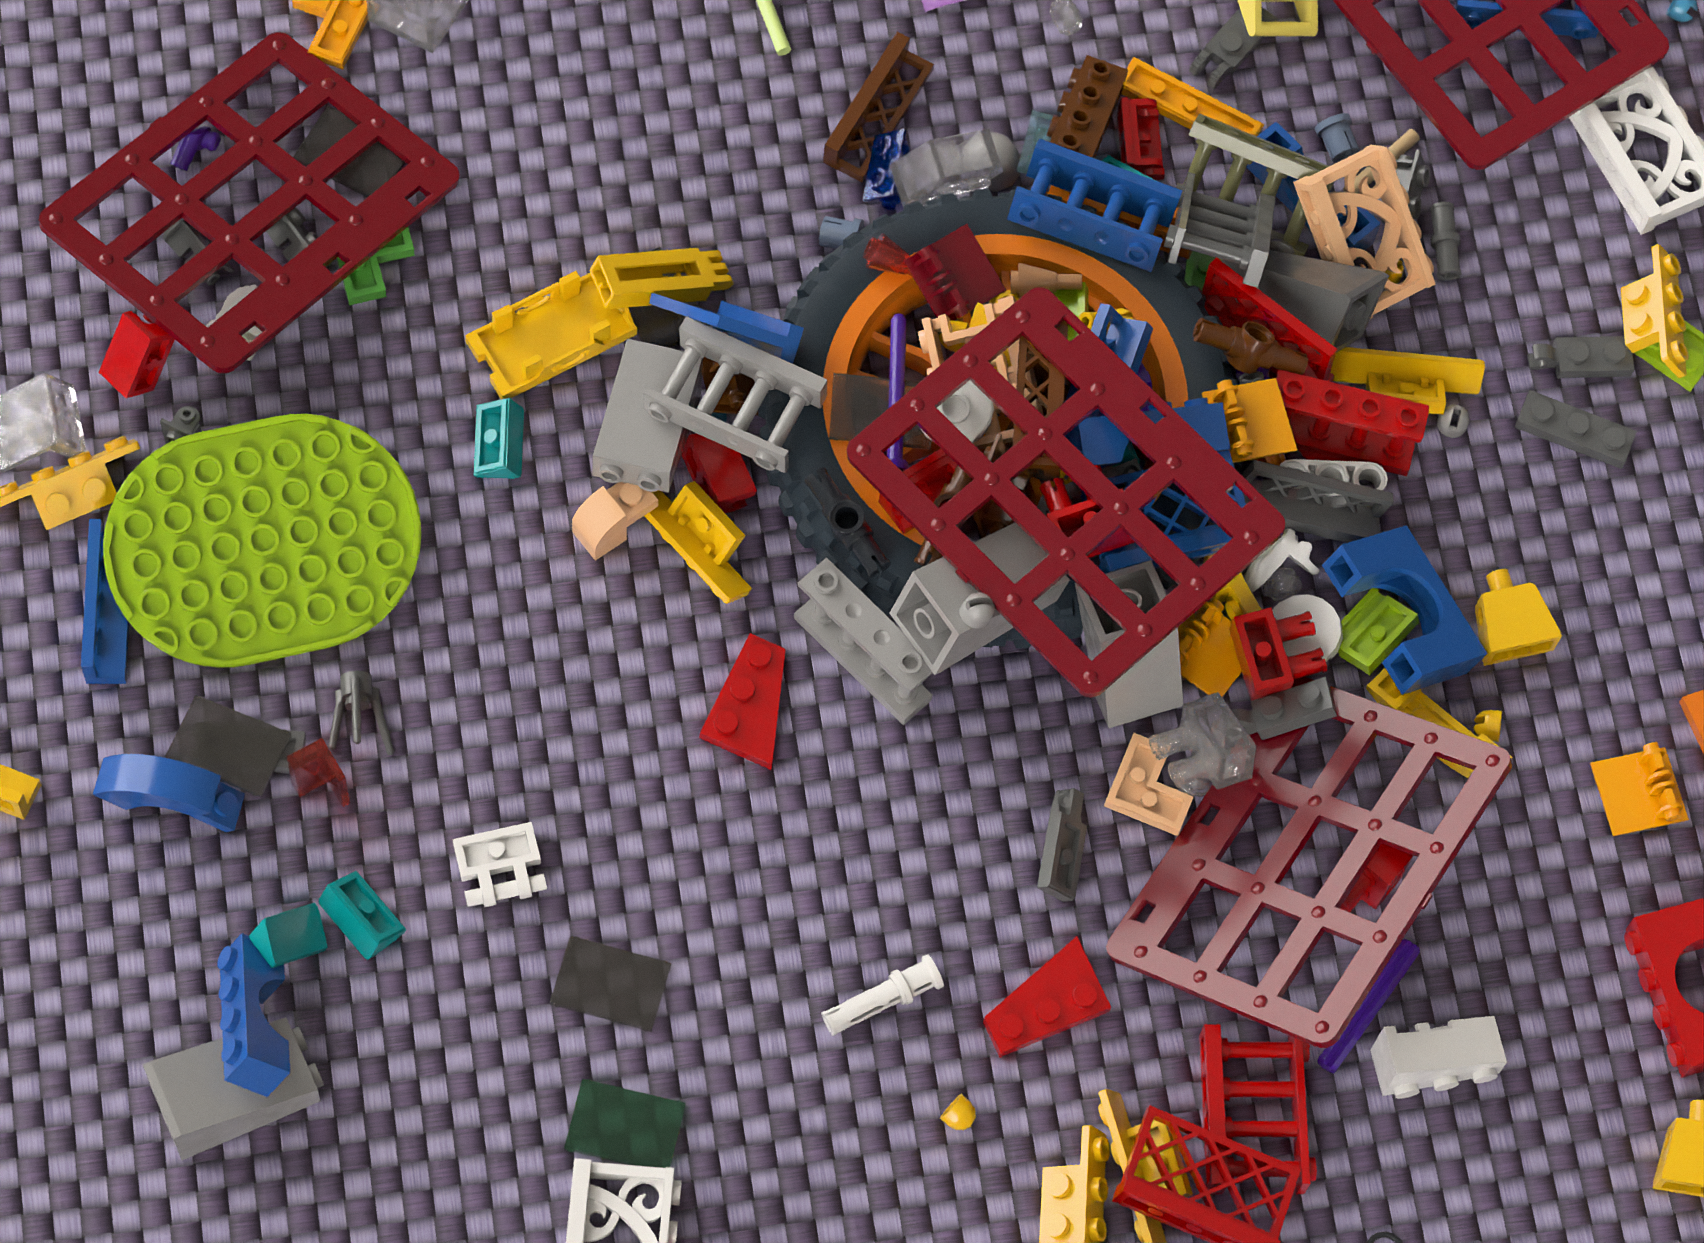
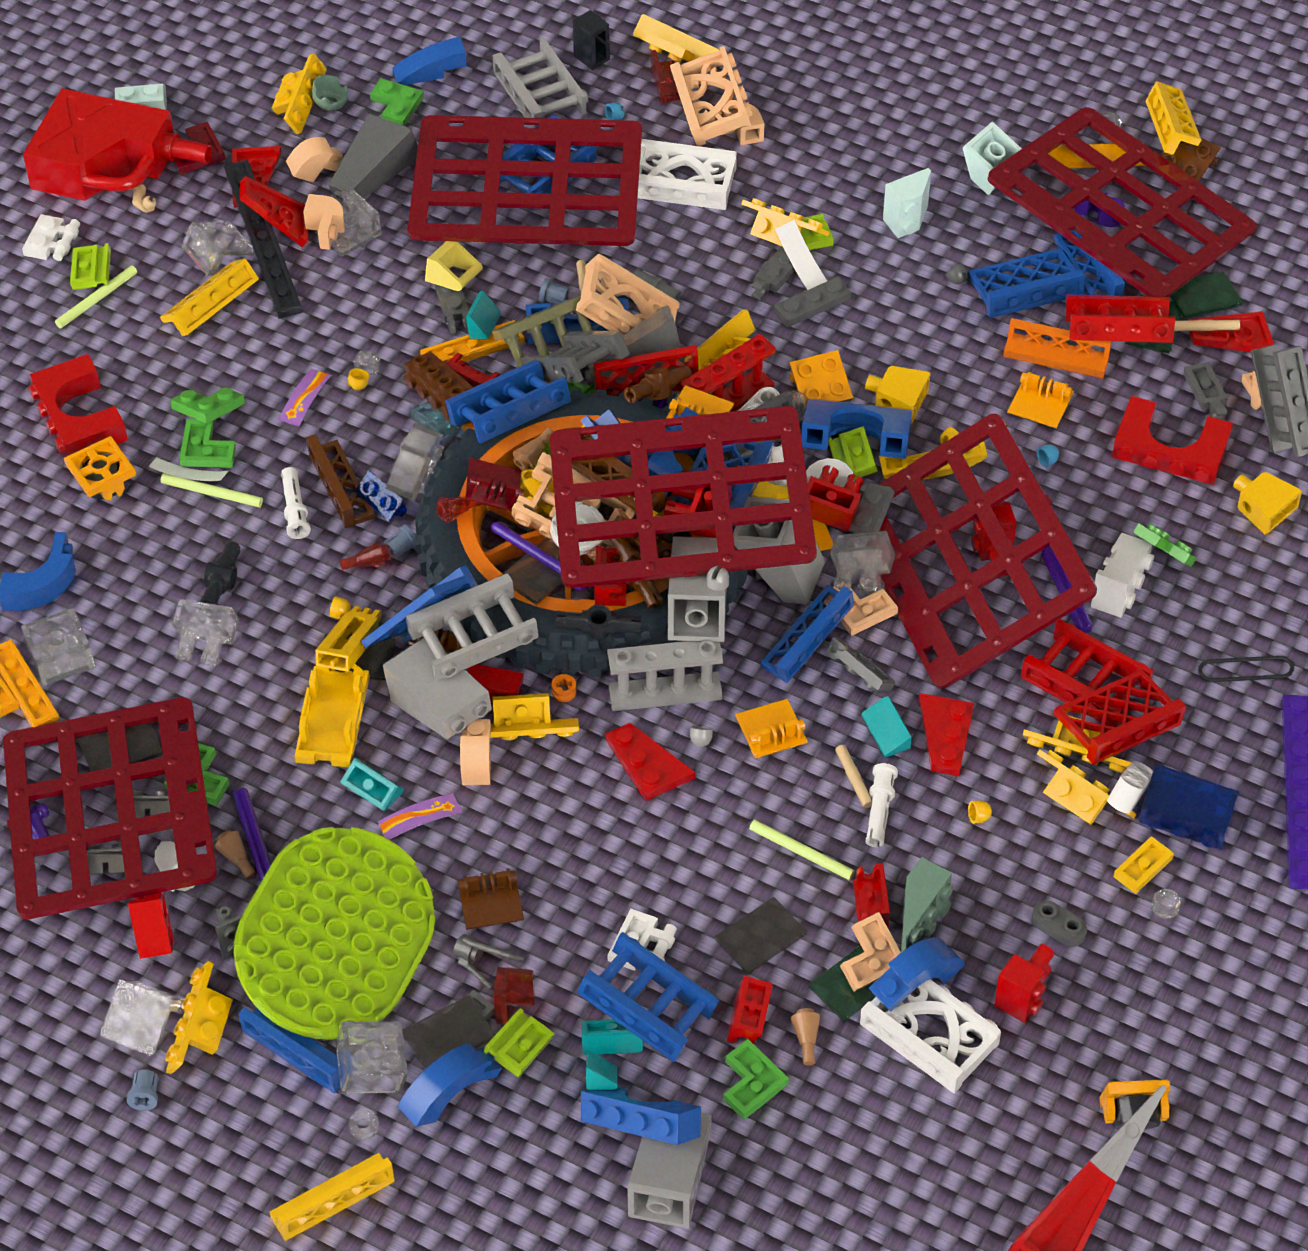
camera: 45 degrees left, 15 degrees down
none -> clear brick [172,599,239,666]
none -> black pin [200,541,241,611]
none -> medium nougat cone [215,830,257,880]
none -> dark purple axle [233,787,272,882]
none -> white pin [281,467,311,539]
none -> yellow hinge [330,596,351,619]
none -> clear brick [336,1022,408,1093]
none -> clear red cone [339,541,390,570]
none -> yellow hinge [348,368,370,391]
none -> clear plate [348,1109,379,1140]
none -> medium lavender sticker [378,793,463,840]
none -> reddish brown hinge [457,868,524,930]
none -> teal slope [466,291,501,339]
none -> lime plate [484,1008,555,1078]
none -> orange bush [552,674,576,702]
none -> blue fence [577,932,720,1062]
none -> light grey hinge [690,726,713,747]
none -> bright green plate [723,1039,789,1120]
none -> red hinge [726,975,773,1044]
none -> light orange hinge [735,699,808,759]
none -> yellowish green bar [750,819,855,881]
none -> blue fence [760,585,854,683]
none -> white sticker [775,220,827,290]
none -> light orange hinge [789,350,853,411]
none -> clear plate [789,391,807,415]
none -> medium nougat cone [791,1008,821,1066]
none -> tan piece [835,745,872,809]
none -> light nougat plate [840,912,901,992]
none -> red hinge [853,864,890,928]
none -> teal slope [861,696,911,758]
none -> blue arch [869,937,965,1012]
none -> sand green slope [901,857,953,952]
none -> dark azure hinge [1036,444,1059,467]
none -> bright green plate [1133,523,1197,567]

